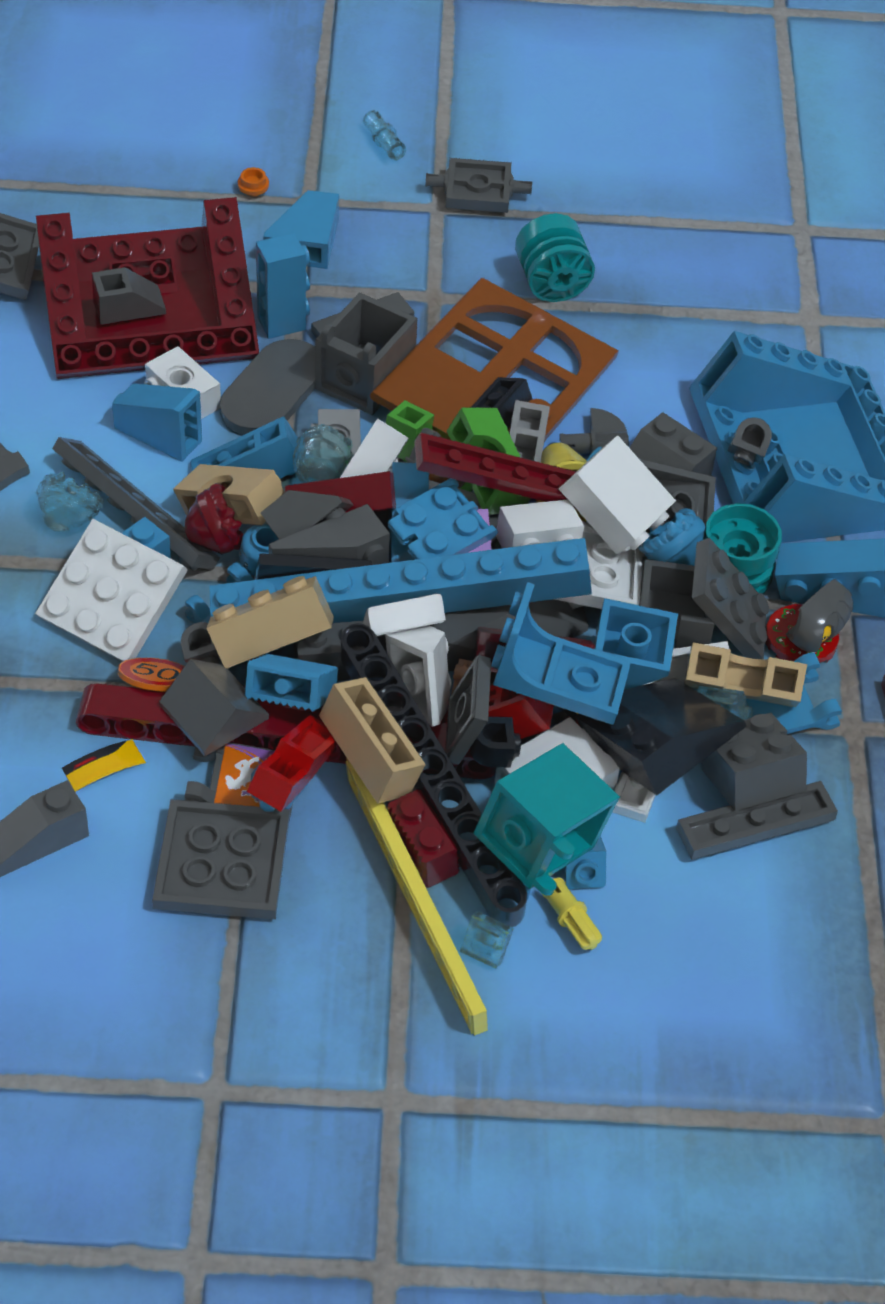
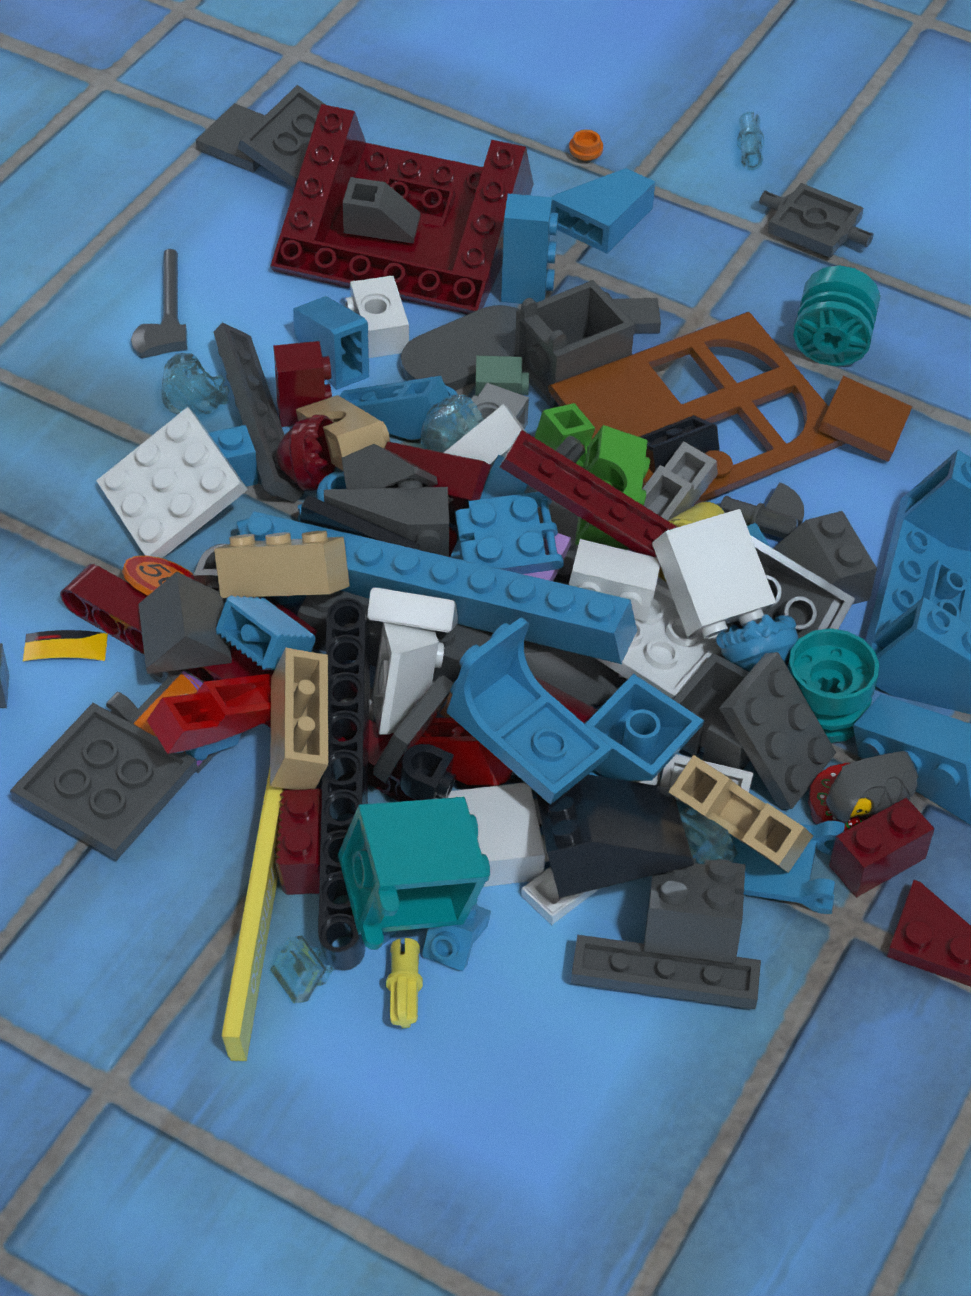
camera: 30 degrees right, 0 degrees up
dark grey plate [727,417,772,466] -> none
none -> dark red brick [273,341,332,427]
none -> sand green brick [475,355,529,396]
none -> dark orange tile [818,376,913,462]
none -> dark red brick [829,797,935,898]

